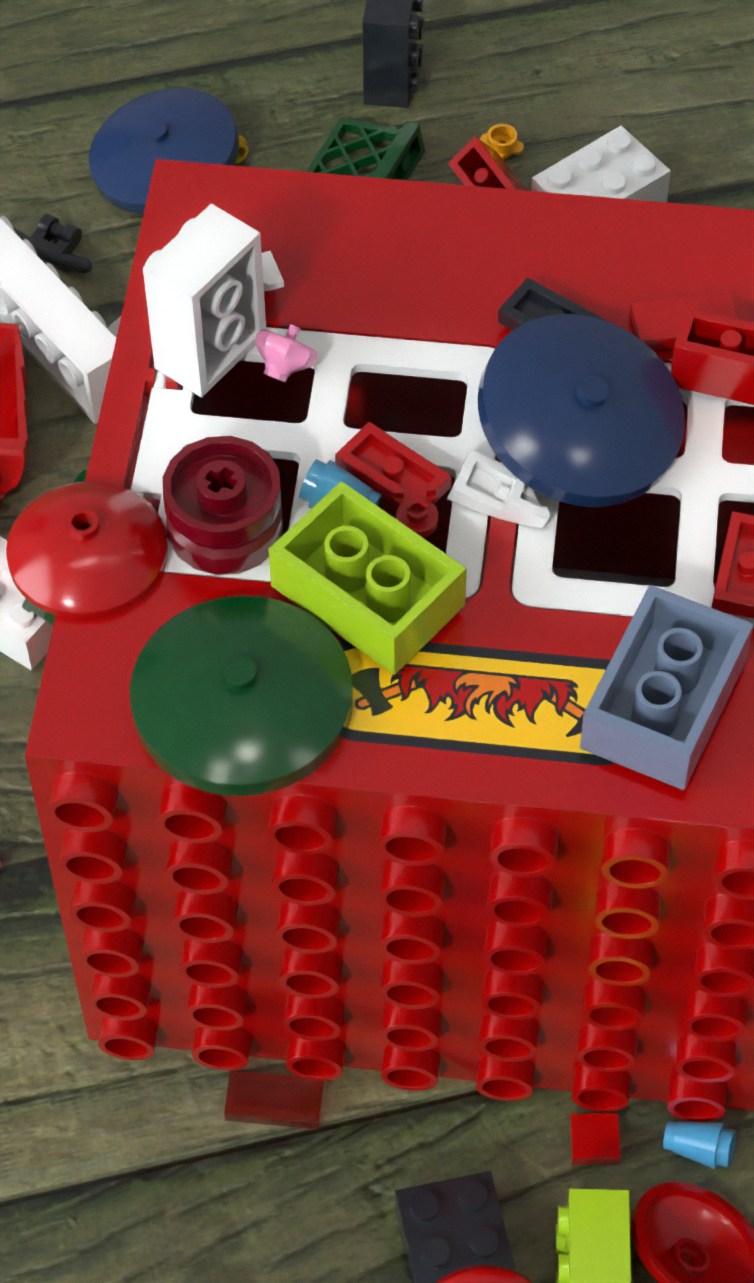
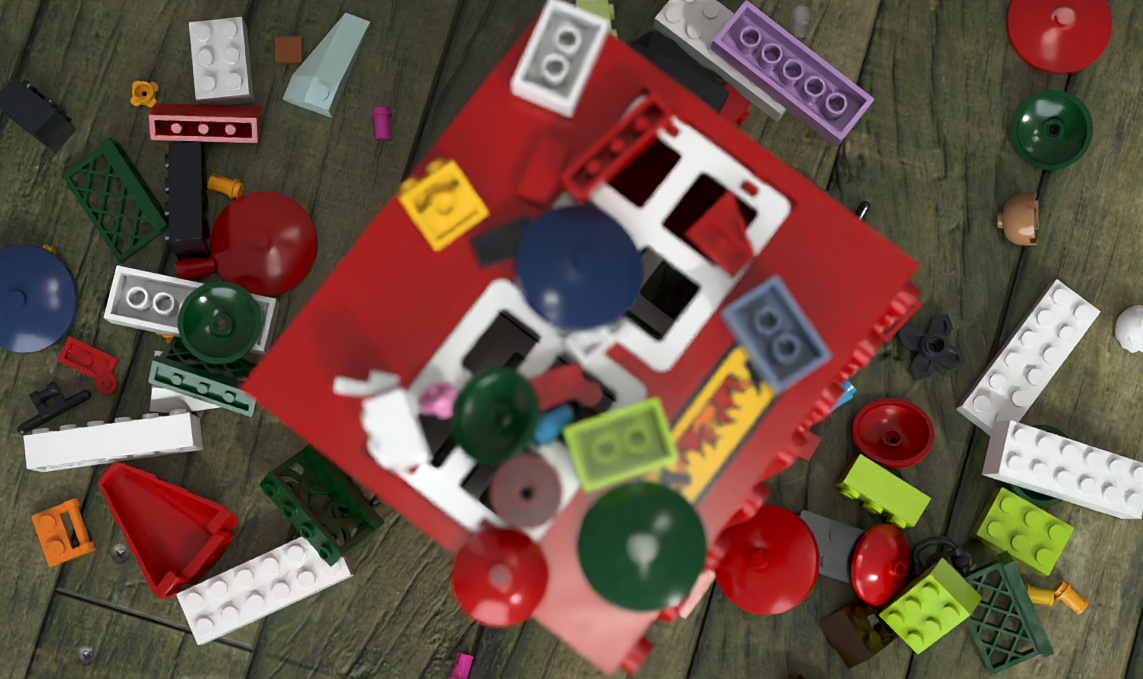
camera: 65 degrees left, 25 degrees up
none -> red hinge [57,336,120,395]
none -> yellow plate [396,158,489,251]
none -> dark green dish [452,367,540,465]
none -> red dish [714,504,820,615]

